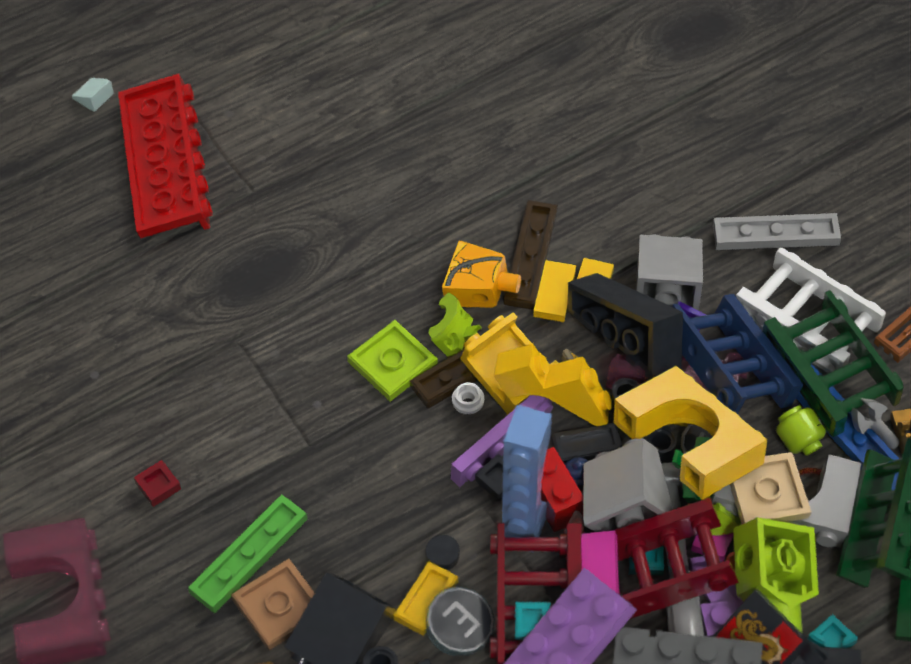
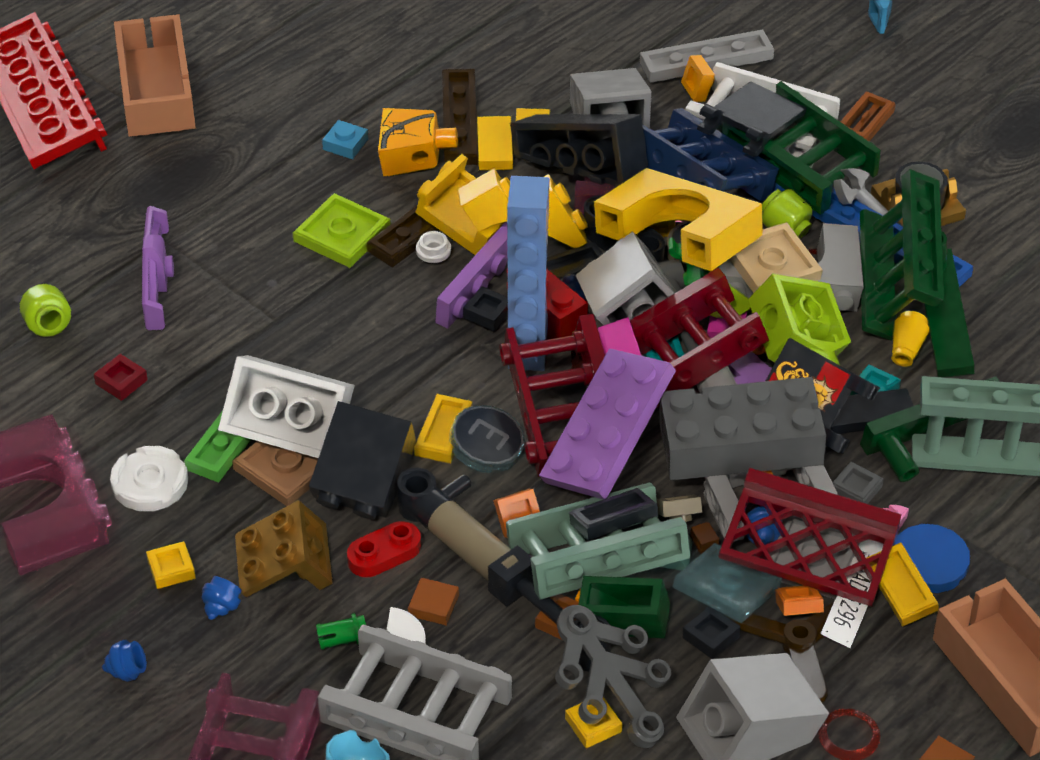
camera: 15 degrees left, 10 degrees down
black tile [426,535,460,570] -> none
lime piece [428,293,482,357] -> none
teal tile [515,602,551,639] -> none
none -> lime head [20,284,71,337]
none -> white tile [110,446,188,511]
none -> nougat piece [114,14,196,137]
none -> medium lavender plate [142,206,174,330]
none -> white slope [218,355,355,458]
none -> dark azure plate [322,120,368,160]
none -> light orange plate [681,55,715,102]
none -> black flag [697,81,807,157]
none -> yellow cone [891,311,930,367]

